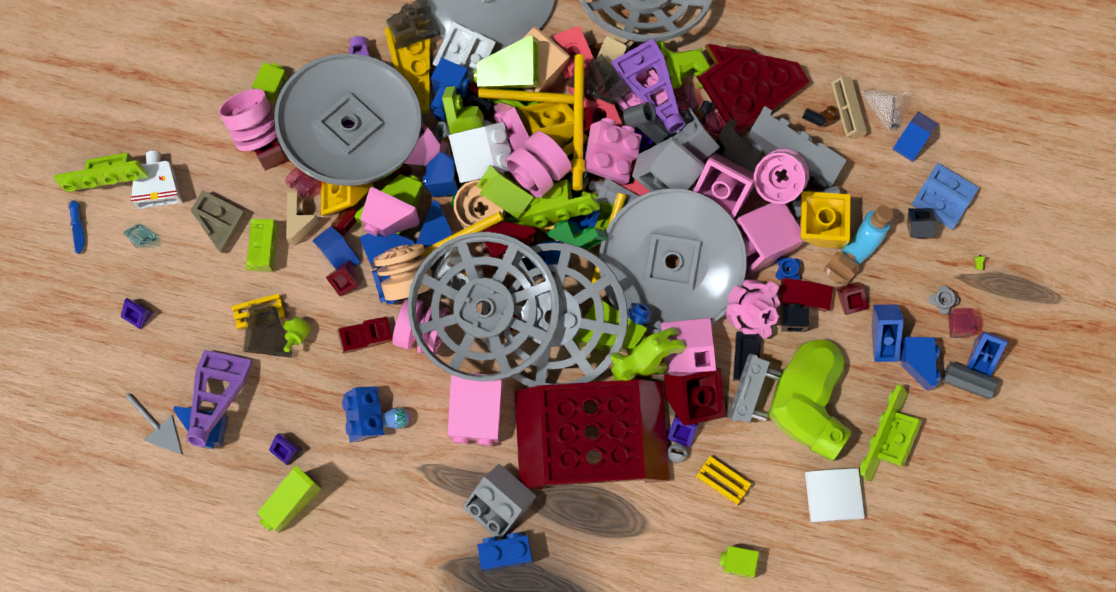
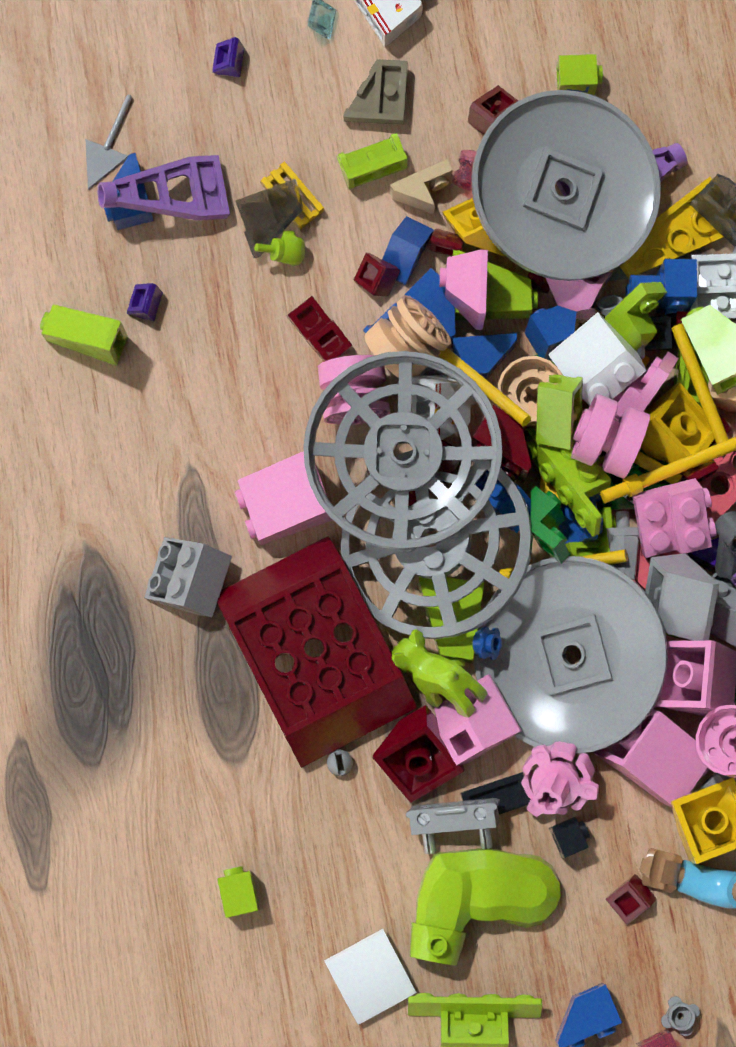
camera: 65 degrees right, 5 degrees up
bright pink wheel [218,89,277,151] -> none
blue bracket [342,386,384,443] -> none
medium blue piece [382,407,410,429] -> none
blue brick [477,532,532,572] -> none
dark purple slope [667,414,699,447] -> none
yellow tile [696,456,751,505] -> none
blue plate [775,257,801,280] -> none
dark red slope [778,278,833,312] -> none
blue slope [871,304,904,362] -> none

